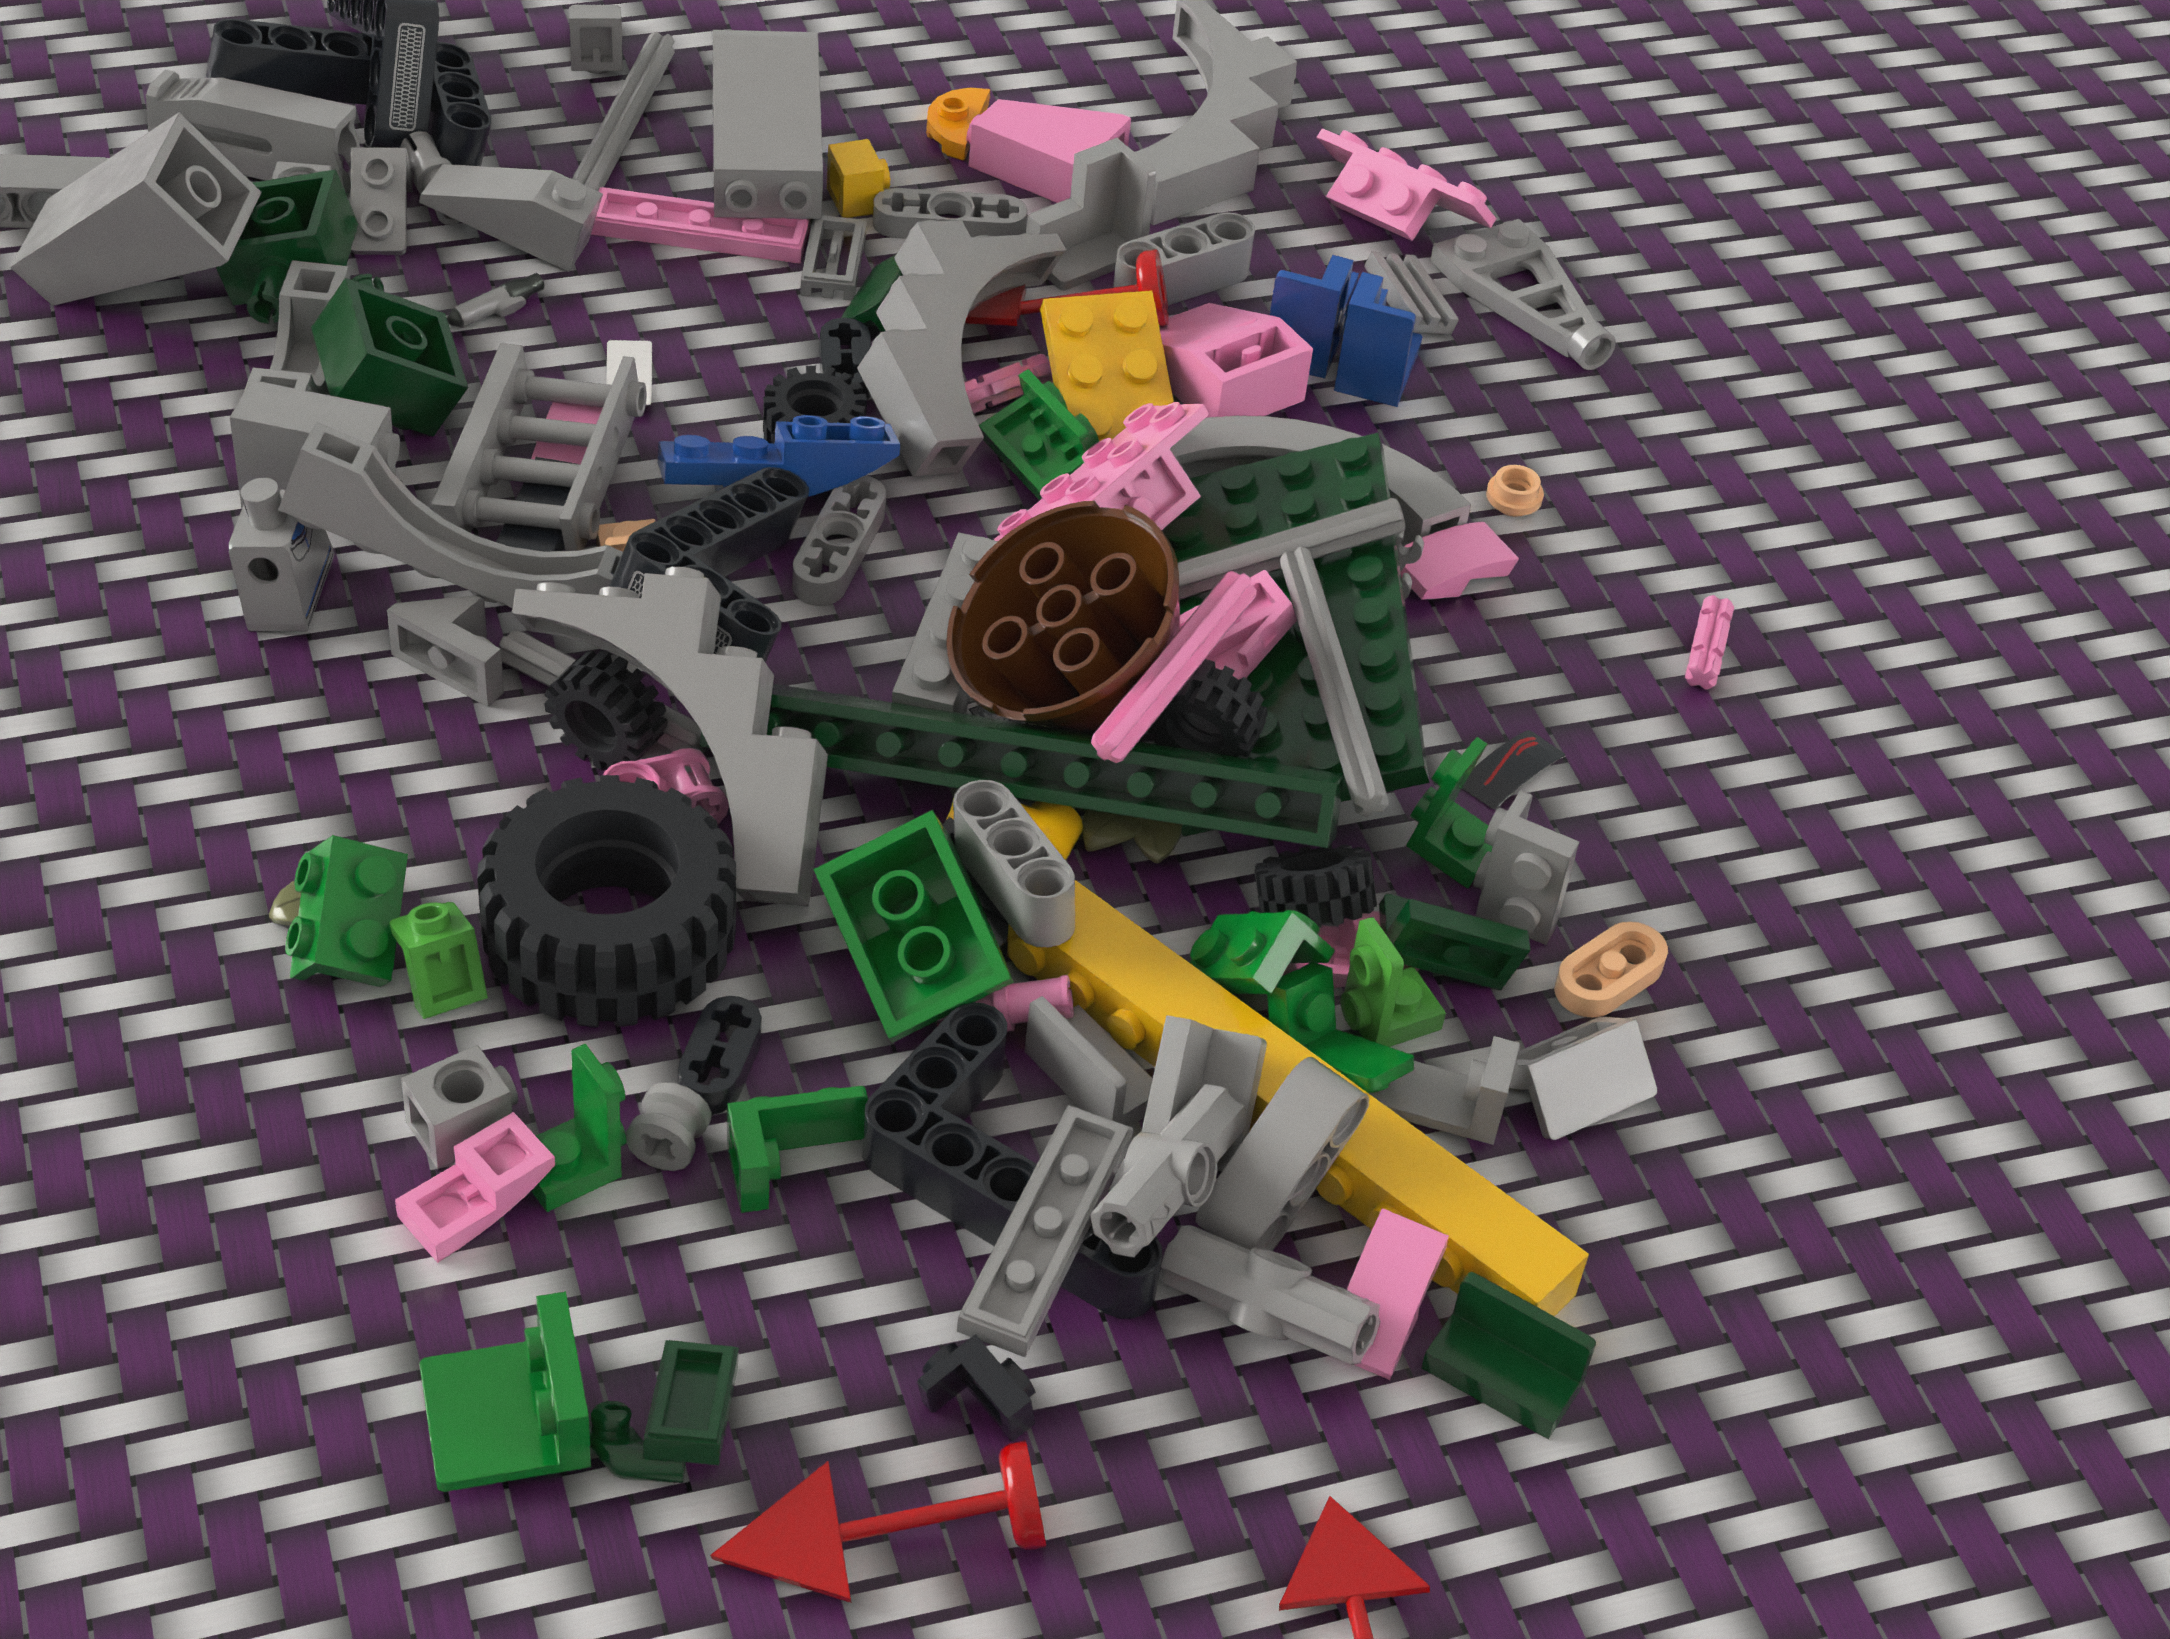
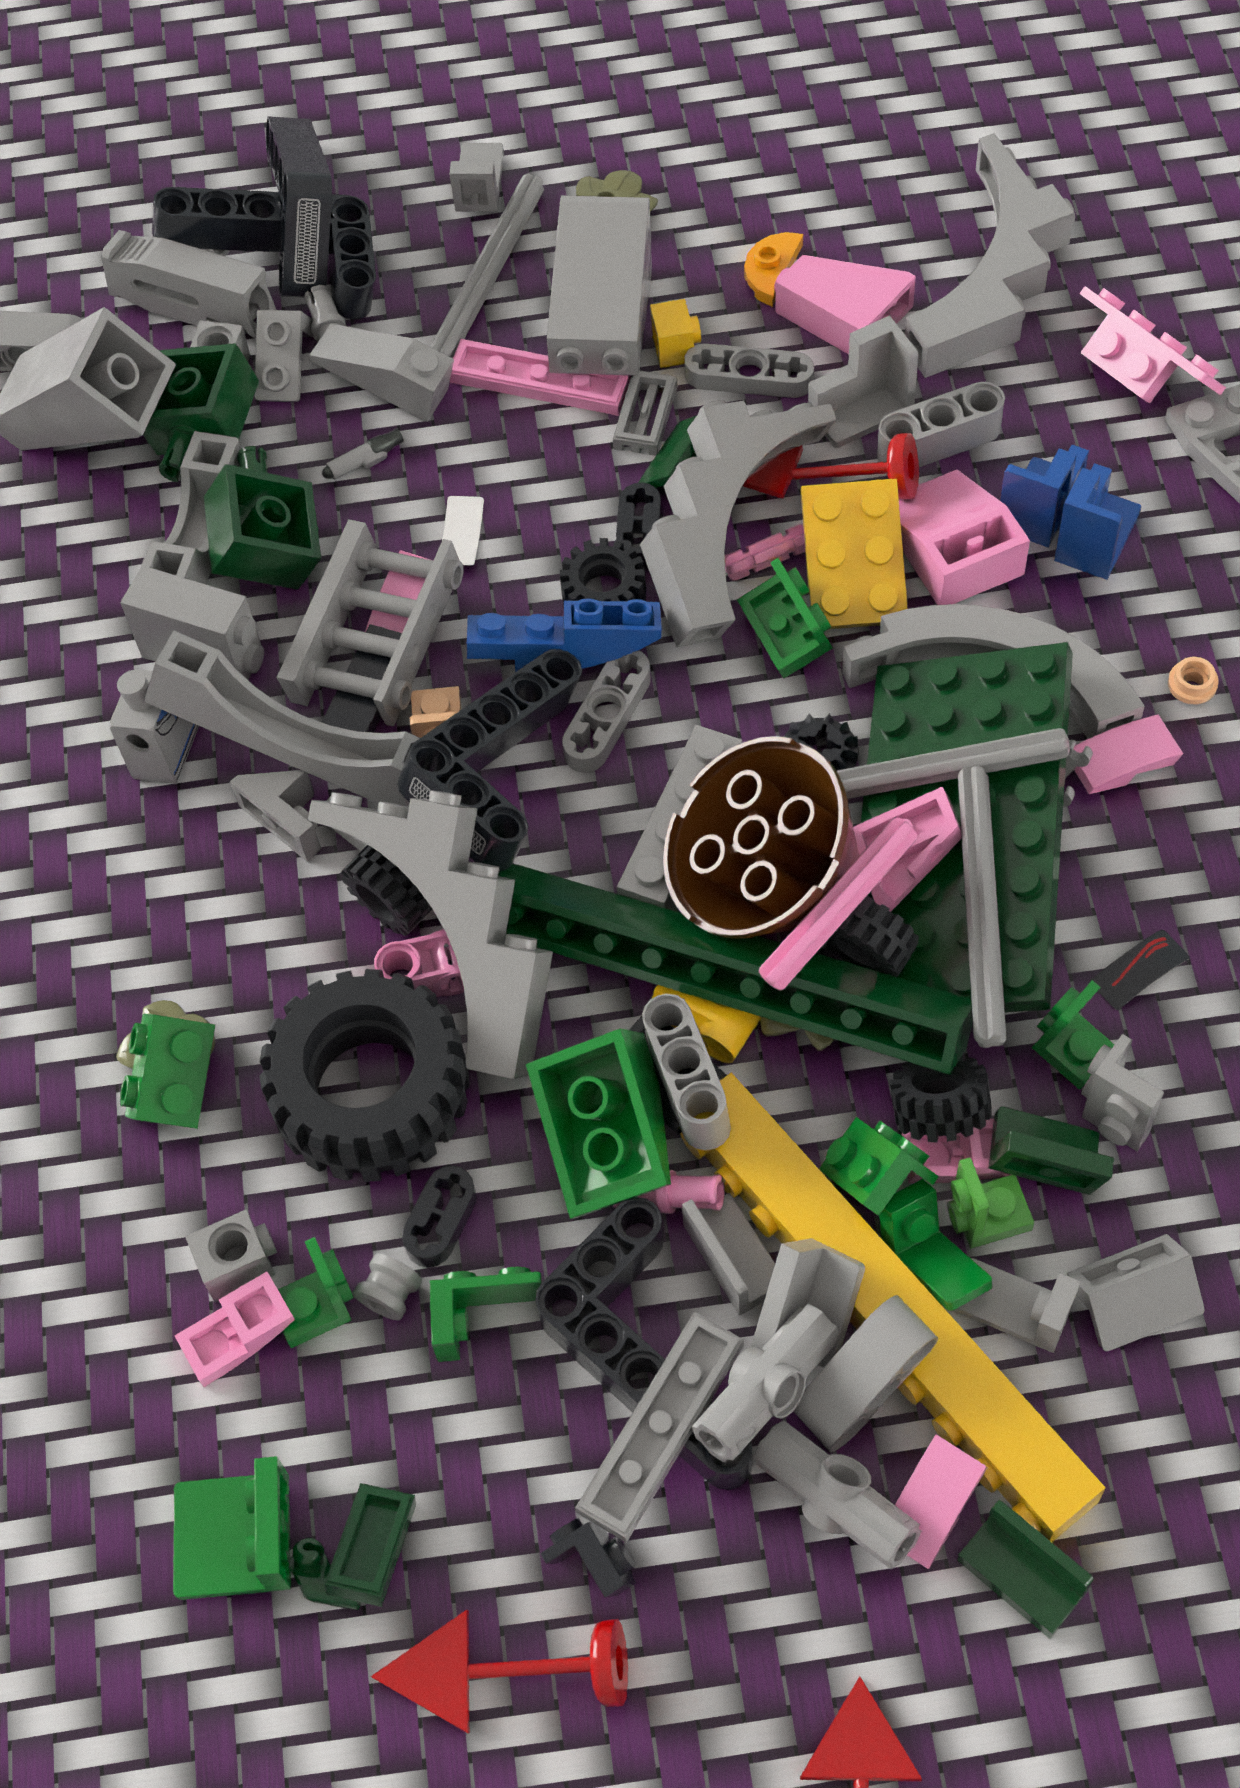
camera: 20 degrees right, 15 degrees up
bright green bracket [390,902,488,1019] -> none
bright pink bracket [994,402,1209,541] -> none
light grey tile [1364,251,1459,335] -> none
light nougat plate [1554,922,1668,1018] -> none

